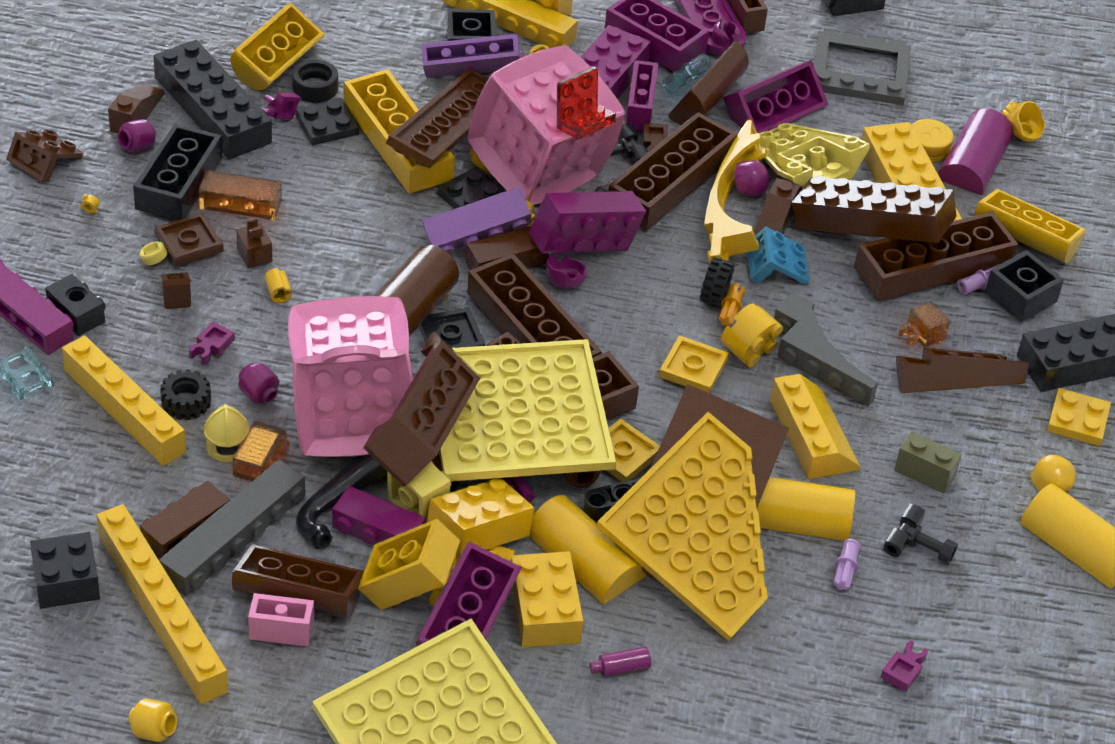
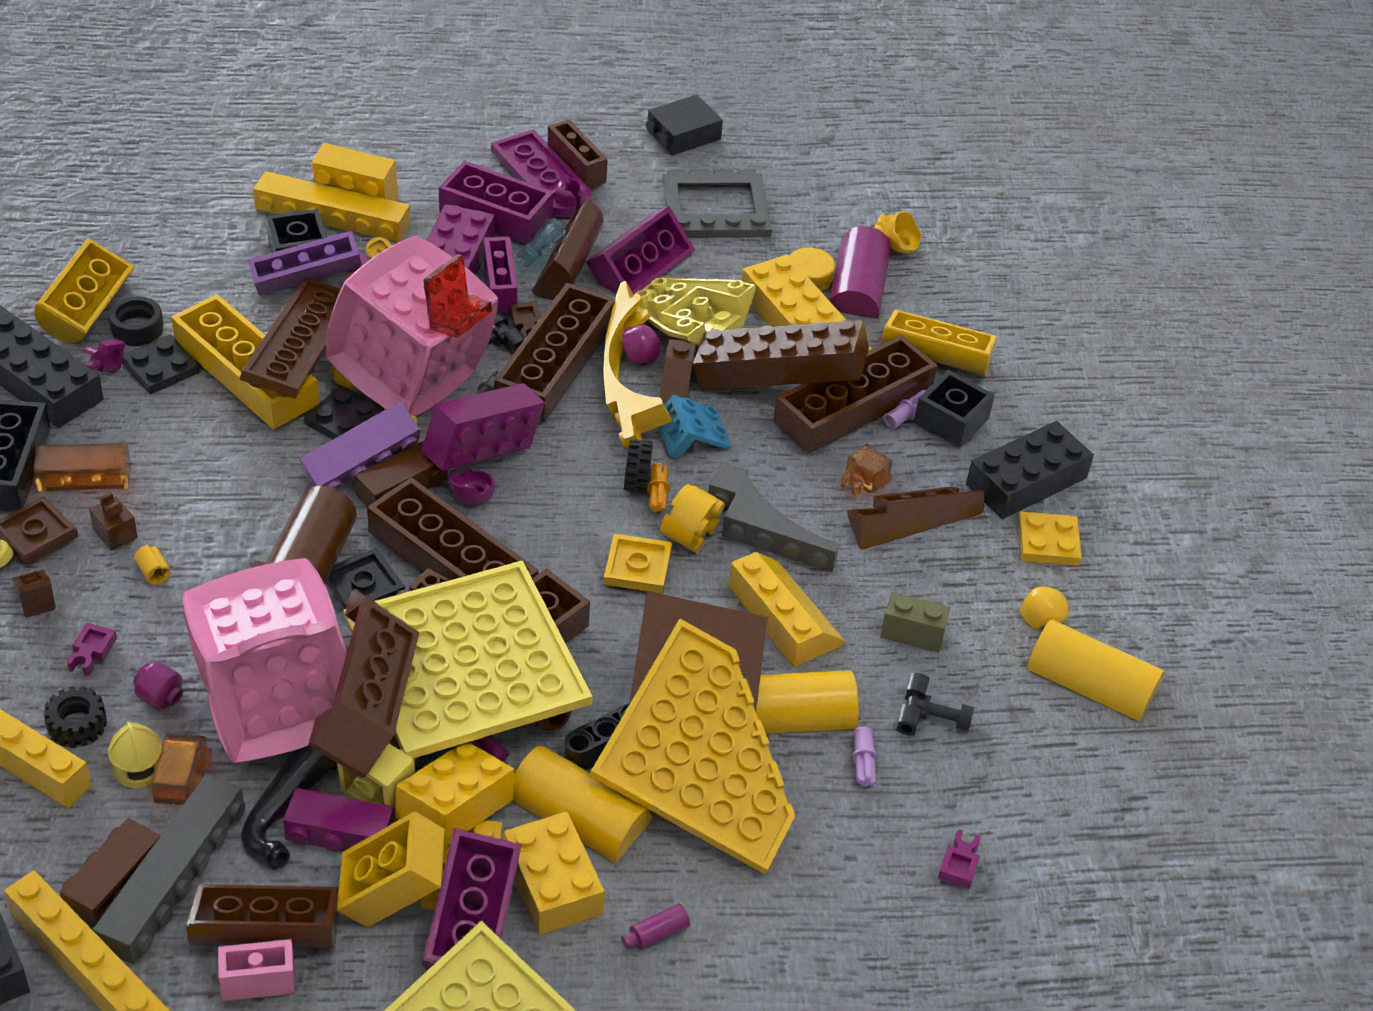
camera: 15 degrees left, 0 degrees up
yellow plate [606,418,660,482] -> none

